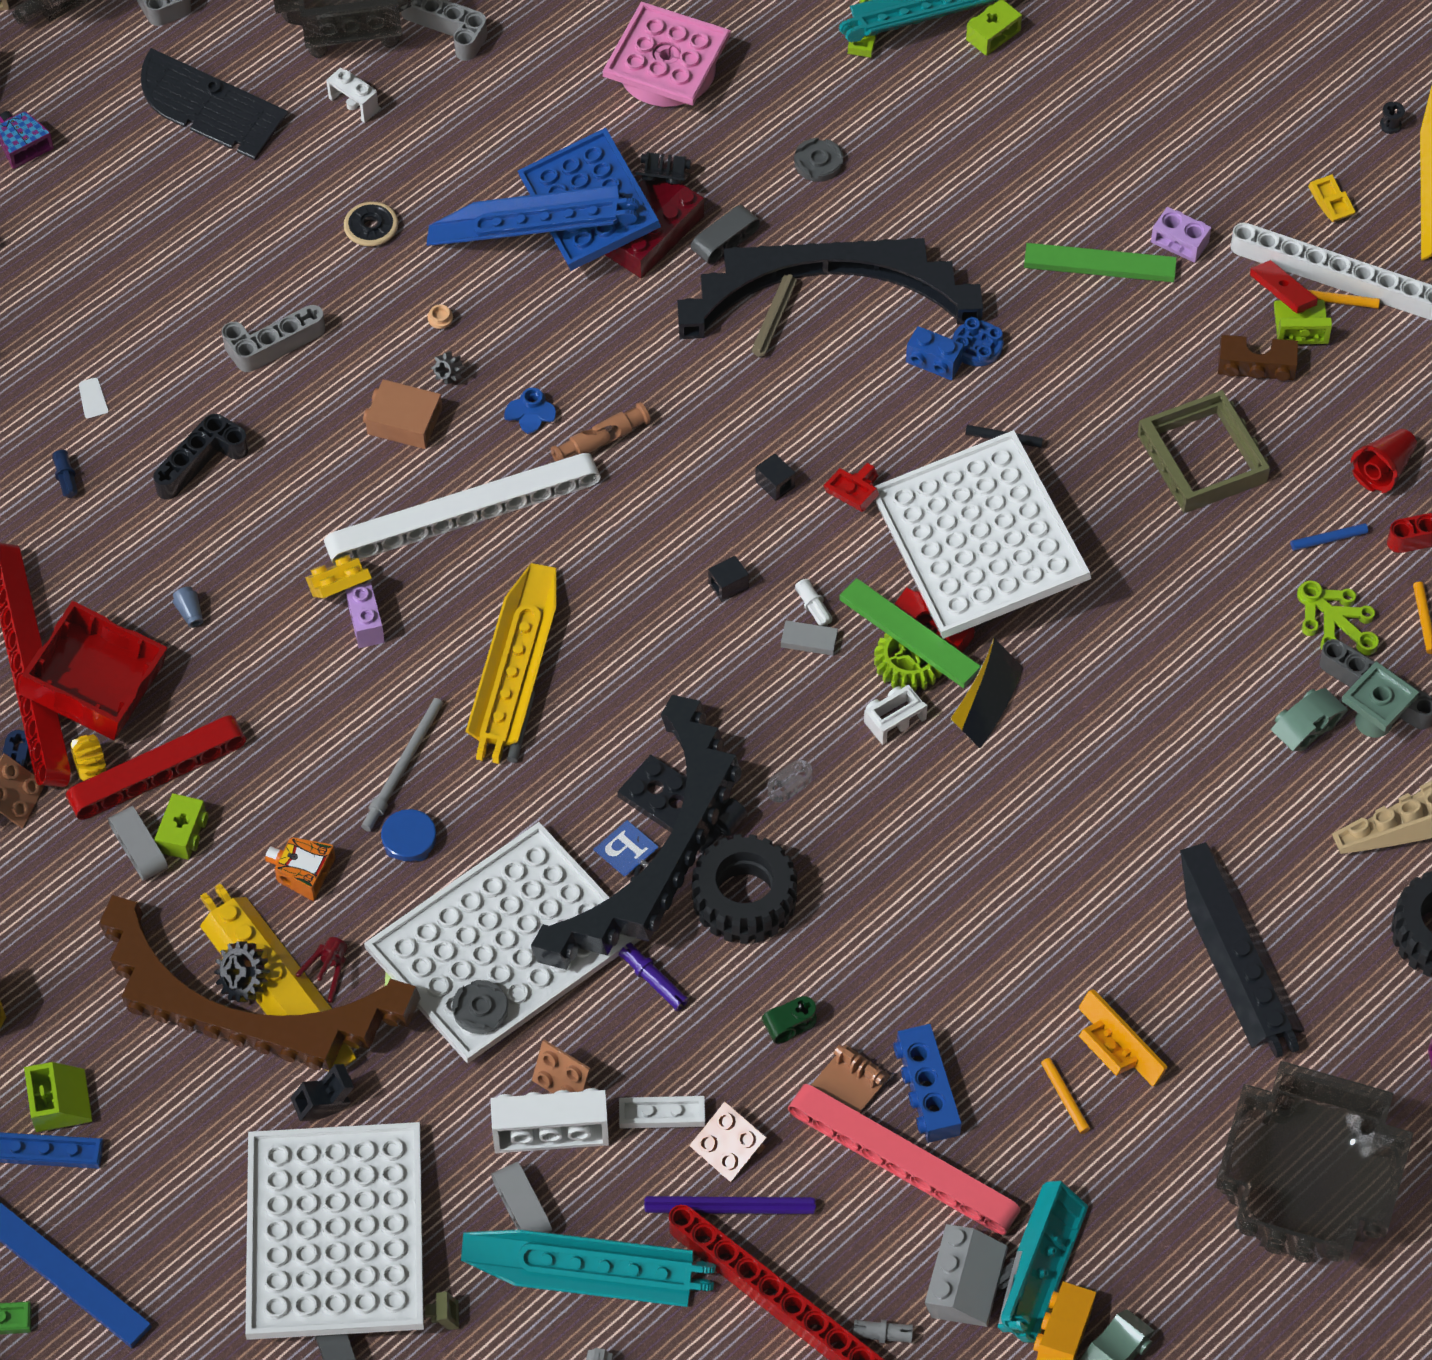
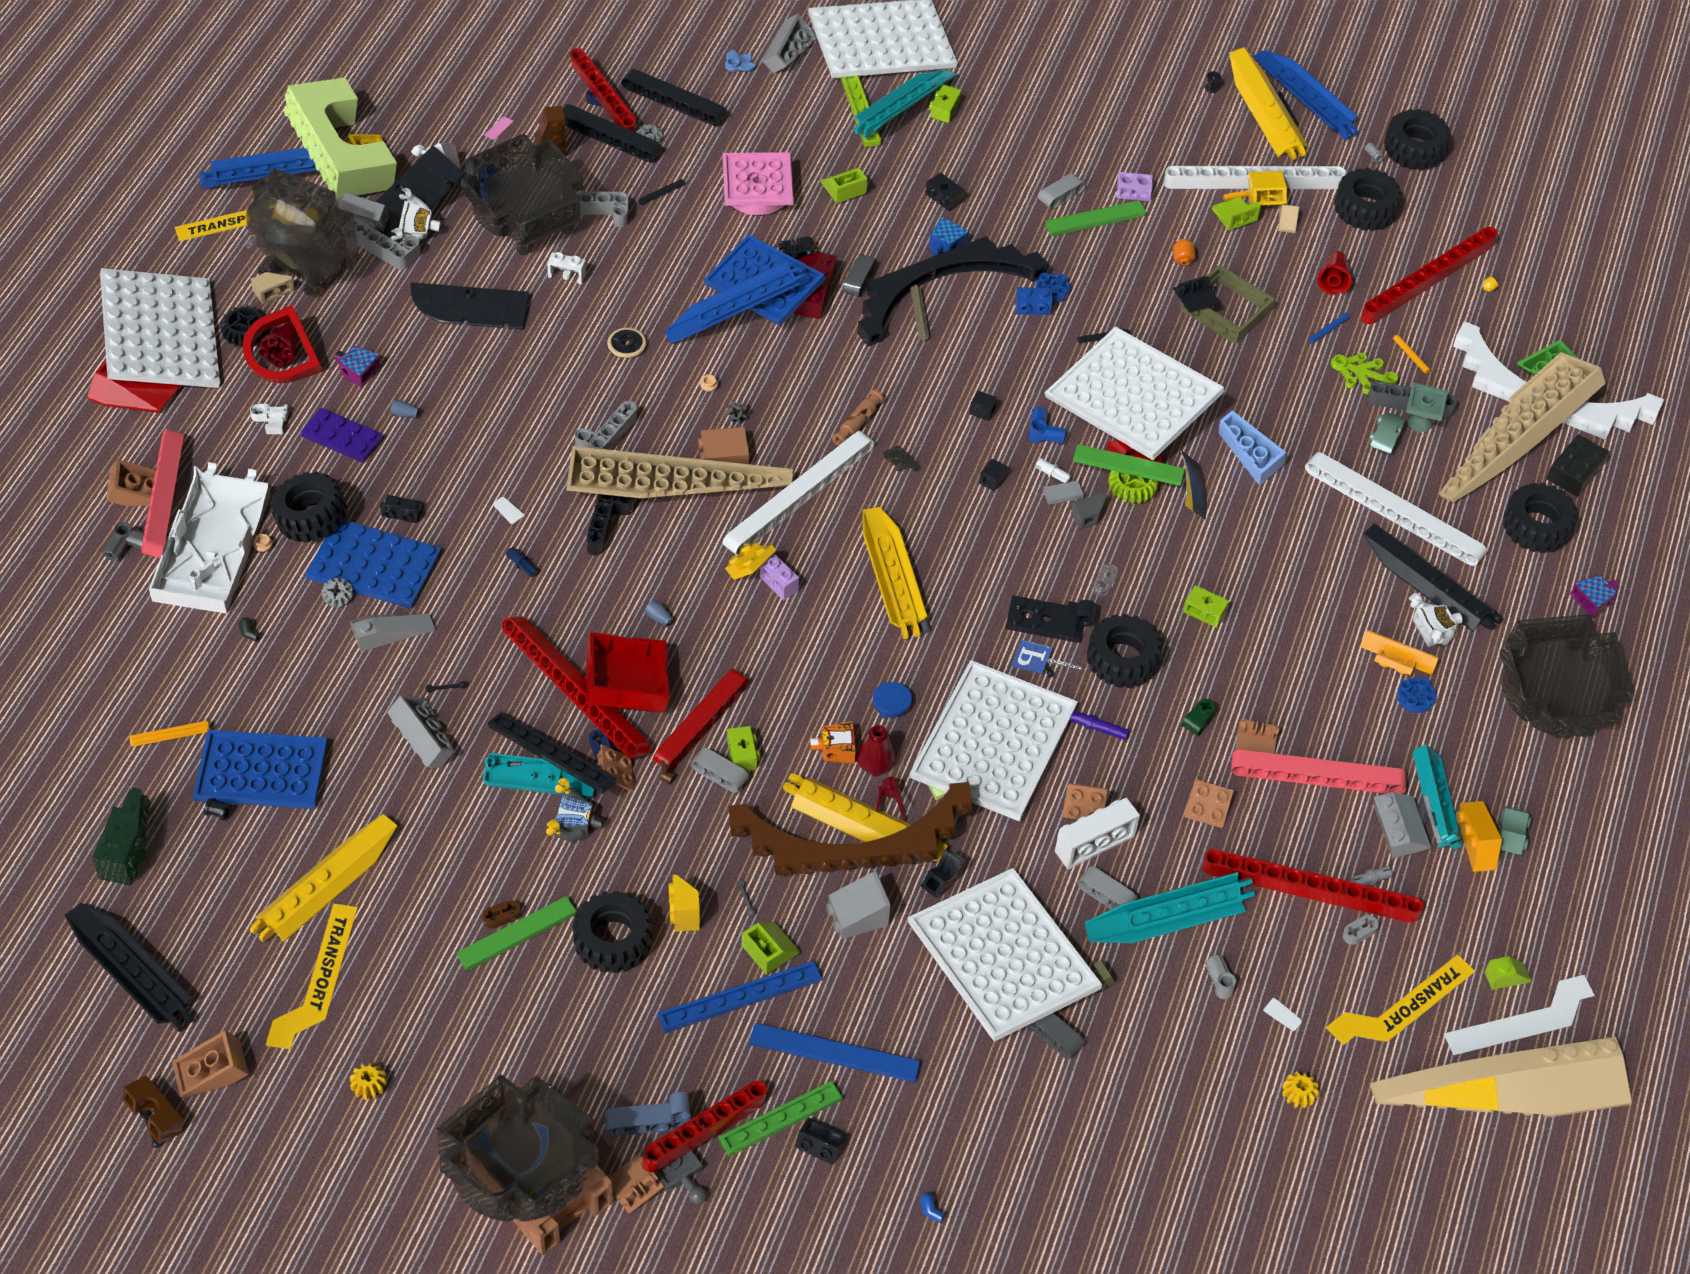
camera: 30 degrees left, 5 degrees down
yellow gear [70,734,107,781] -> none
black gear [214,941,270,1002] -> none
light grey bar [361,698,443,831] -> none
dark grey tile [452,980,509,1034] -> none
blue plate [504,387,556,434] -> none
black arch [531,695,742,970] -> none
white plate [619,1096,705,1128] -> none
dark purple axle [644,1196,816,1214] -> none
dark grey tile [794,138,843,182] -> none
red hinge [823,463,879,512] -> none
white window [864,685,927,745] -> none
blue brick [893,1024,961,1143] -> none
light orange bar [1041,1058,1090,1134] -> none
reddish brown arch [1217,335,1298,381] -> none
red tile [1250,260,1318,314] -> none
yellow slope [1308,174,1356,222] -> none
none -> sand blue cone [390,399,418,418]
none -> tan wedge [566,446,793,498]
none -> black bar [638,179,684,205]
none -> reddish brown hand [660,760,676,785]
none -> dark grey hinge [736,880,756,916]
none -> lime slope [821,168,867,203]
none -> light grey slope [826,871,890,939]
none -> dark red cone [856,725,896,777]
none -> clear smoke slope [883,445,918,471]
none -> black brick [925,172,965,212]
none -> torso [929,217,969,255]
none -> blue piece [1028,406,1066,444]
none -> light grey beam [1038,173,1085,210]
none -> dark grey slope [1071,492,1108,530]
none -> orange head [1173,239,1196,266]
none -> black hinge [1173,275,1220,313]
none -> lime brick [1183,585,1229,628]
none -> light blue wedge [1218,411,1286,486]
none -> yellow slope [1248,171,1287,206]
none -> tan slope [1278,205,1299,233]
none -> white beam [1305,452,1487,566]
none -> blue tile [1397,677,1436,713]
none -> white torso [1409,593,1462,647]

